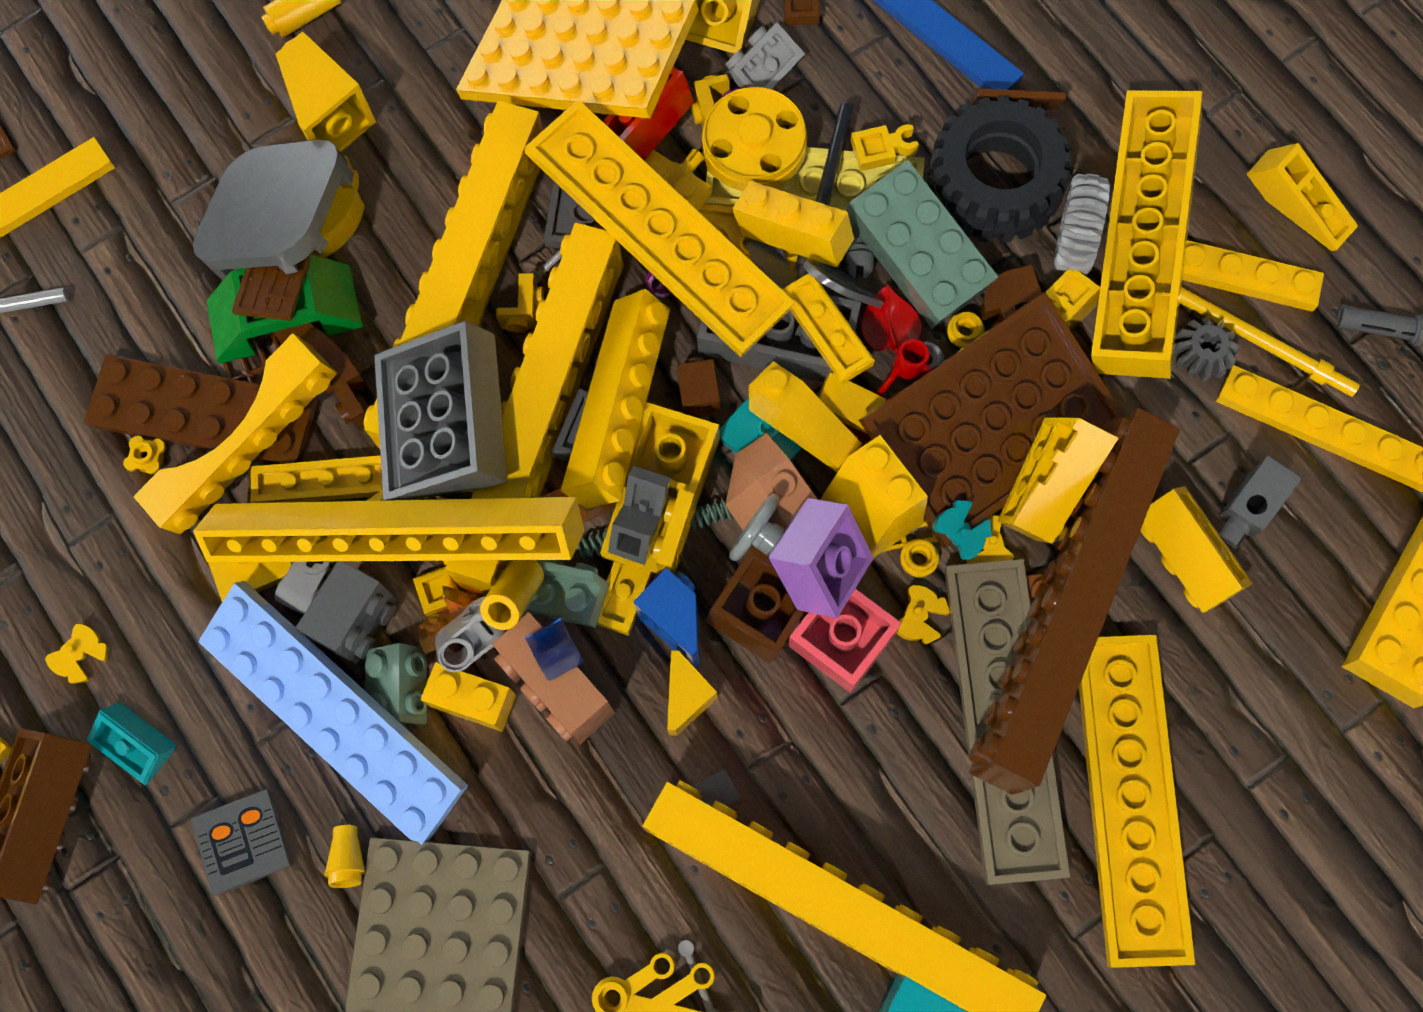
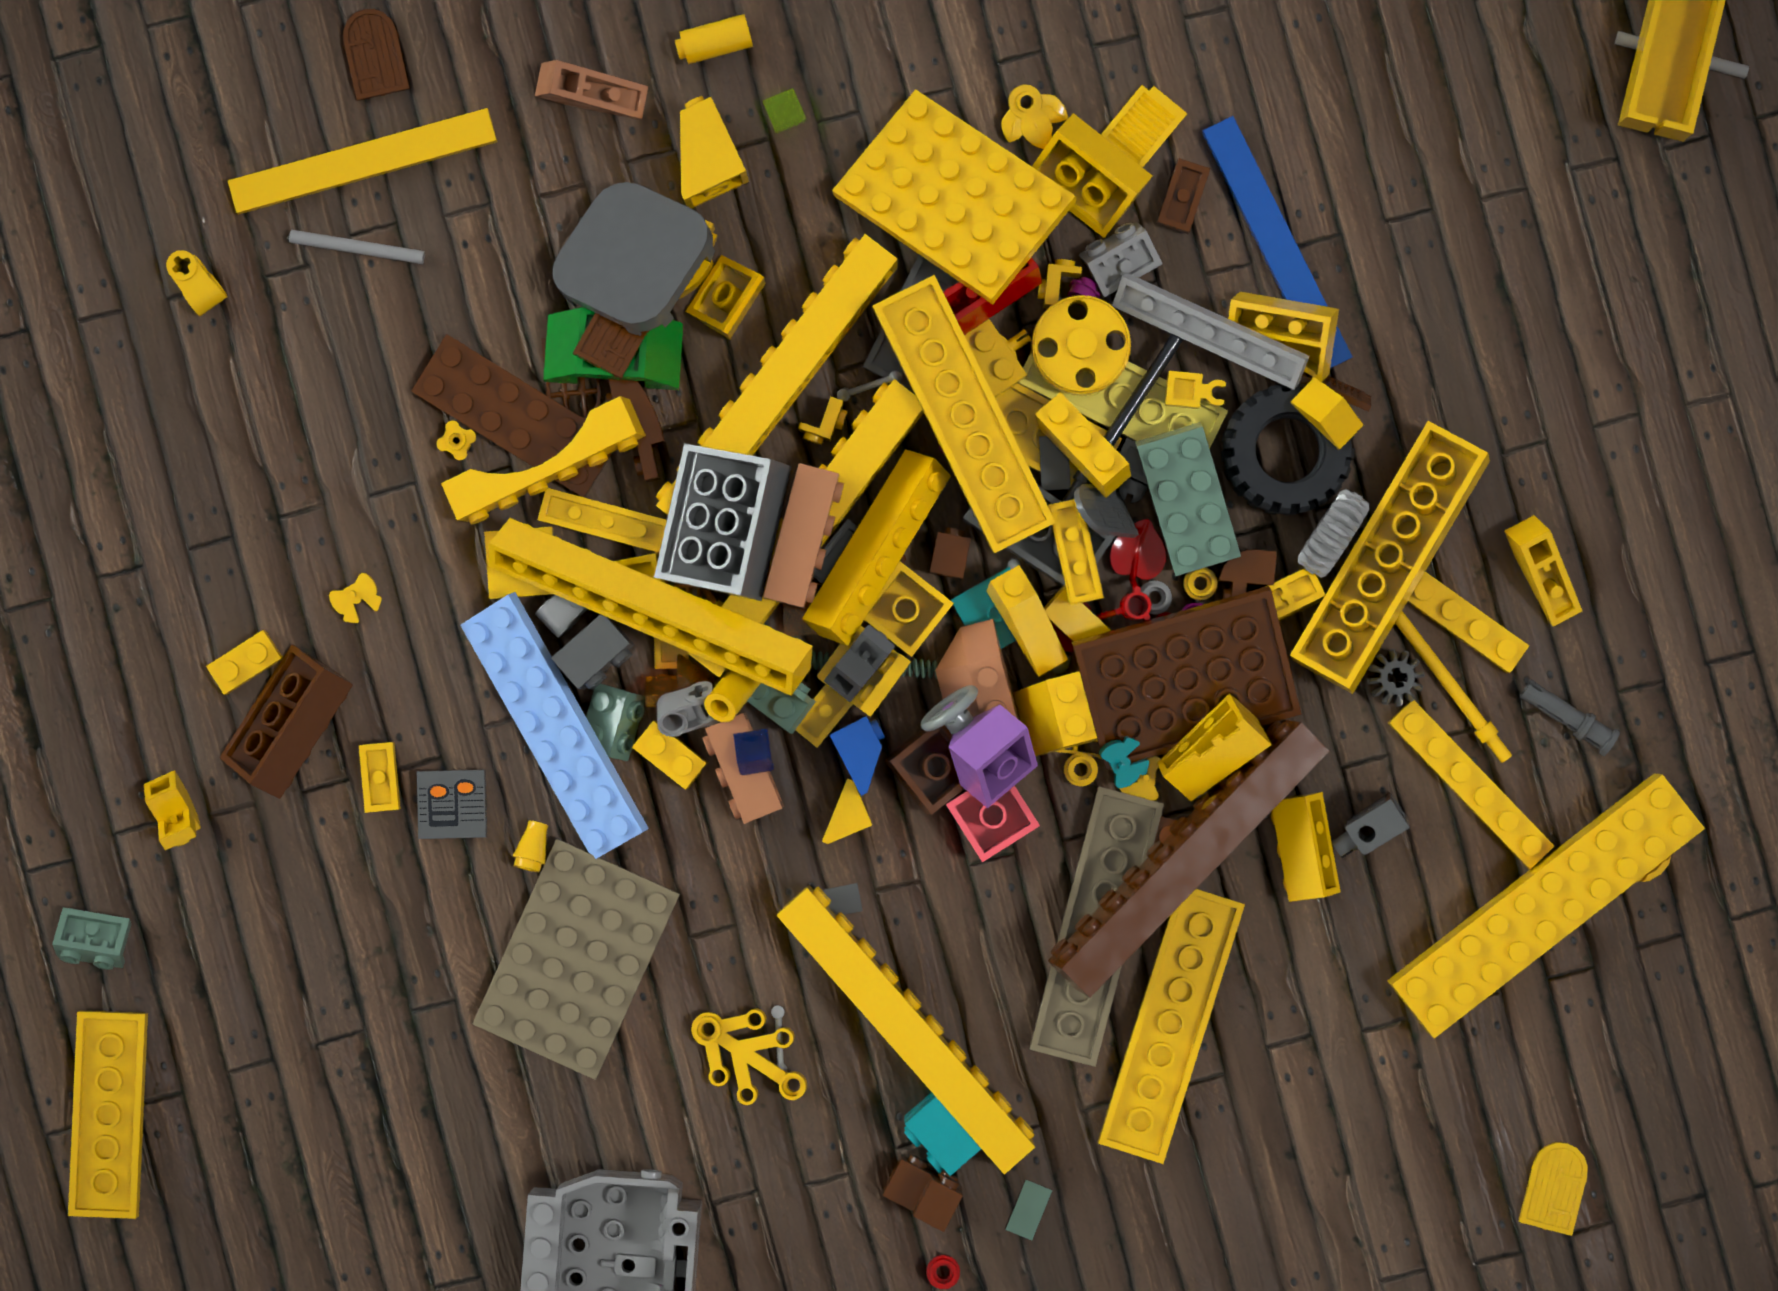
camera: 15 degrees right, 15 degrees up
teal slope [86,703,176,785] -> none
yellow piece [897,585,950,645] -> none
none -> yellow plate [359,742,401,813]
none -> nougat slope [535,60,648,120]
none -> yellow slope [685,255,766,340]
none -> clear neon green tile [762,88,807,133]
none -> nougat brick [763,463,844,609]
none -> light grey plate [1112,273,1309,390]
none -> yellow wedge [1228,292,1339,382]
none -> yellow slope [1290,377,1363,450]

